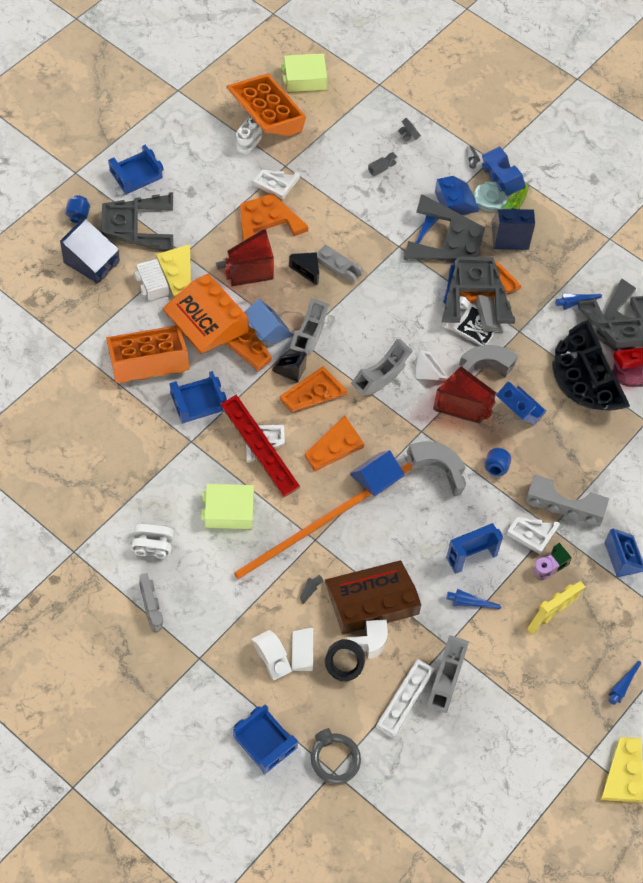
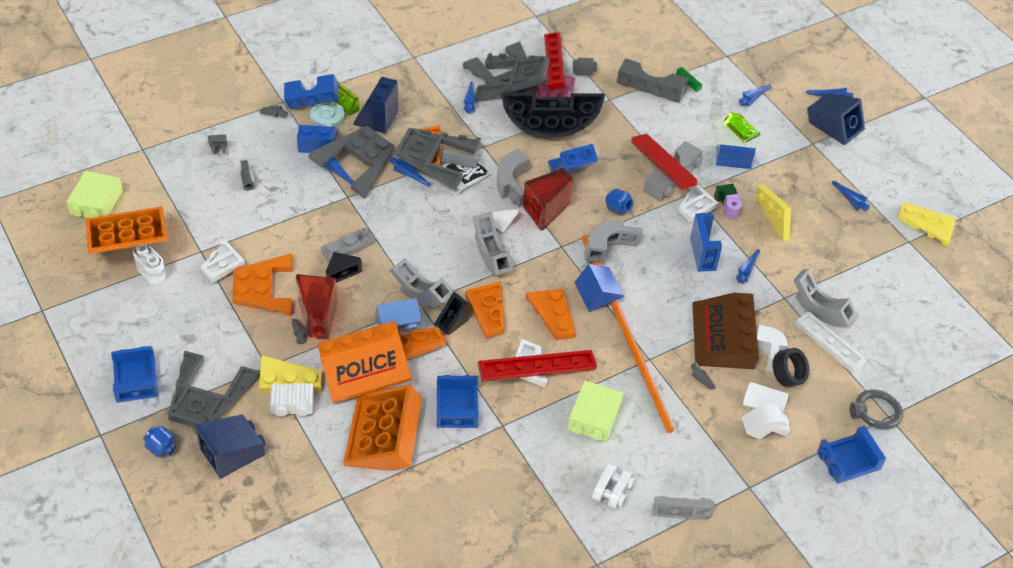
camera: 70 degrees left, 10 degrees down
none -> red tile [631,133,697,190]

